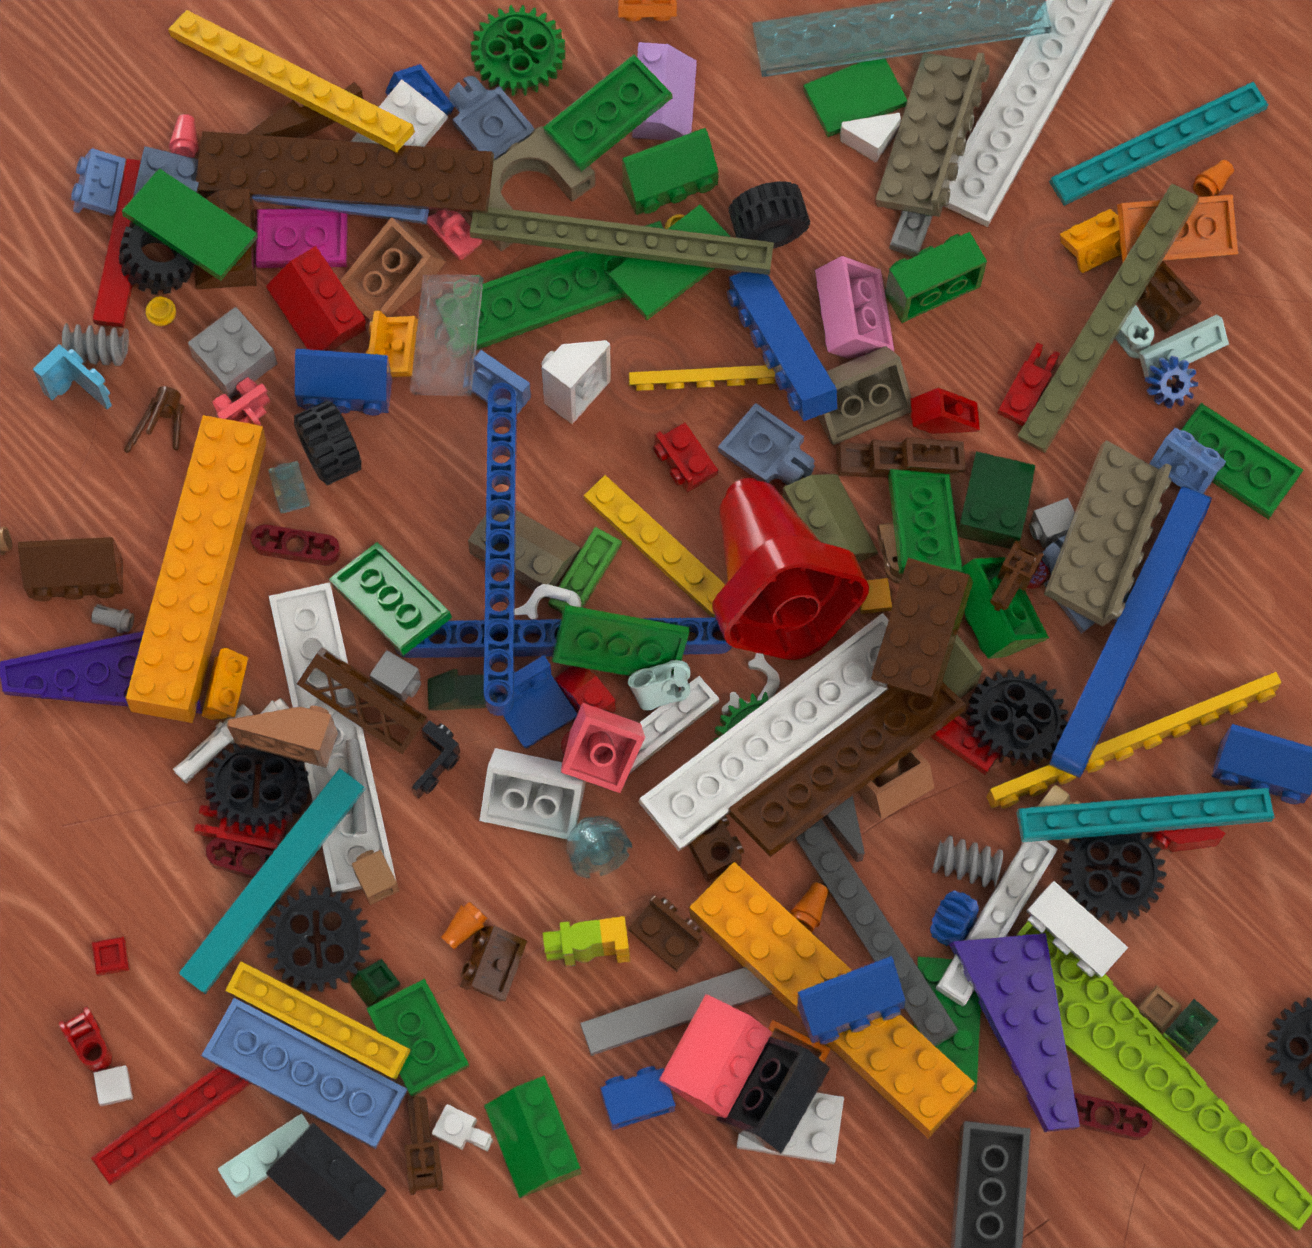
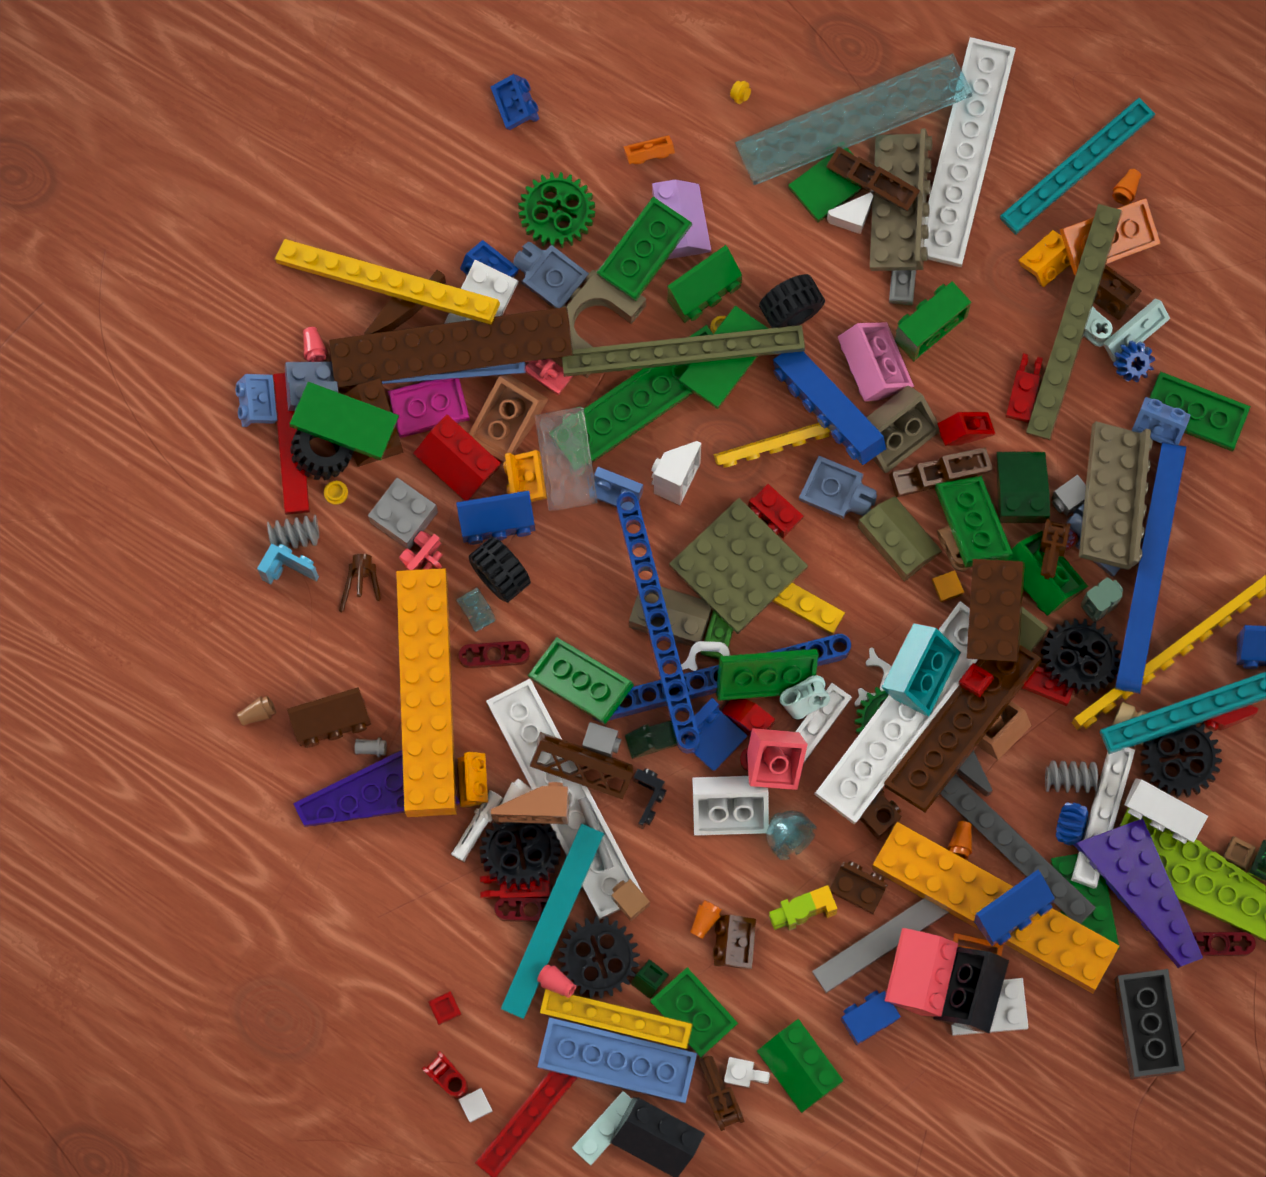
camera: 10 degrees left, 5 degrees up
red cone [712,478,869,660] -> none
none -> coral cone [537,965,576,998]
none -> olive plate [669,498,808,634]
none -> reddish brown slope [826,146,920,212]
none -> teal slope [881,623,961,716]
none -> red tile [959,663,994,698]
none -> sand green brick [1081,577,1123,622]

